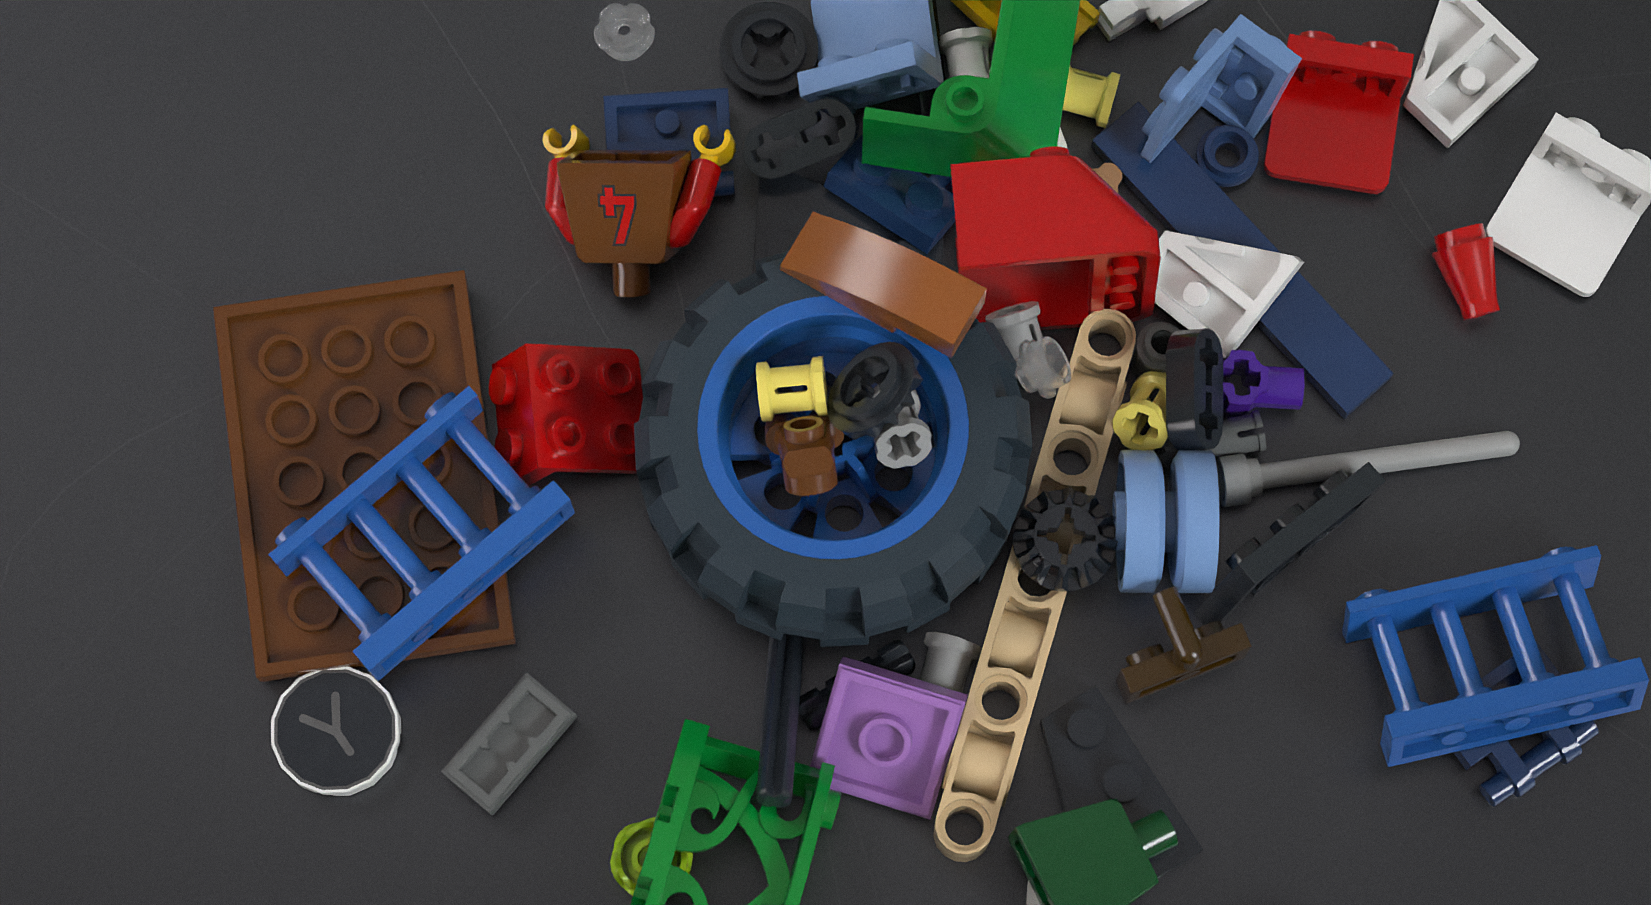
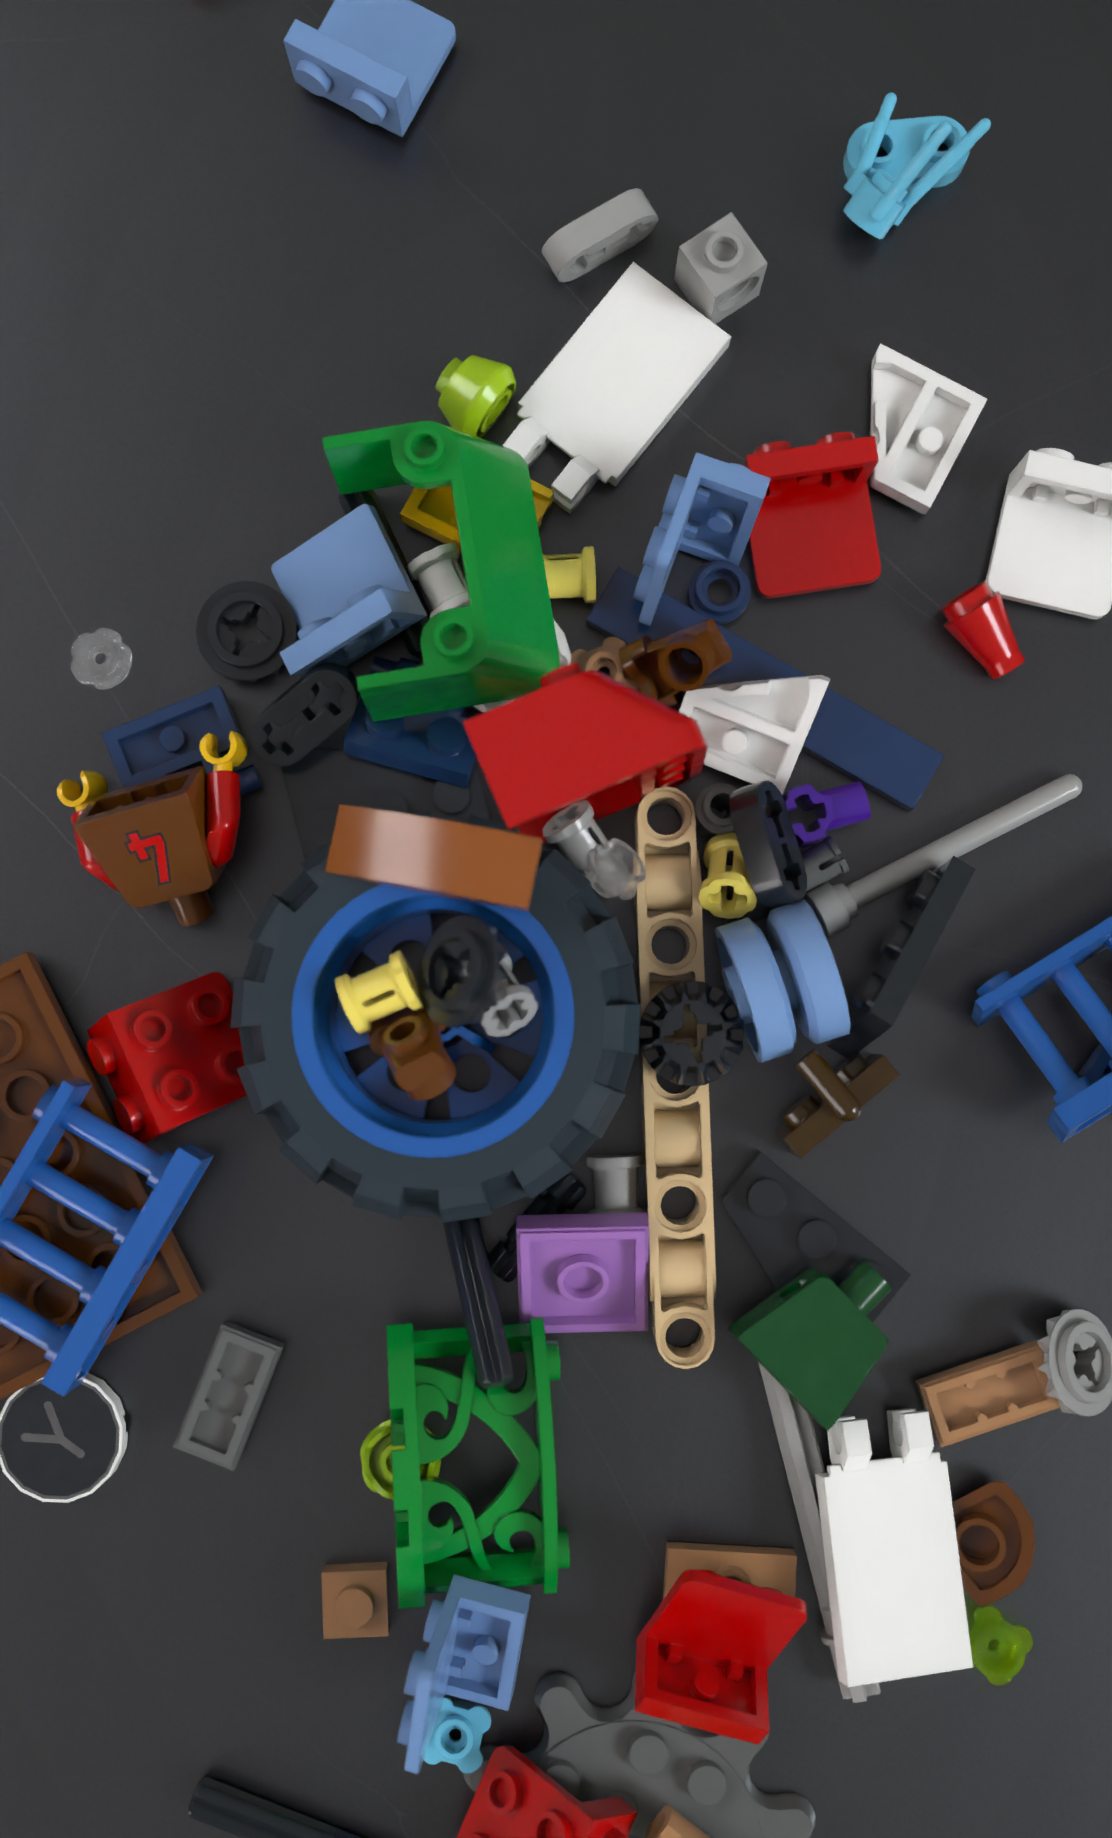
camera: 20 degrees left, 10 degrees up
none -> reddish brown plate [619,619,732,707]

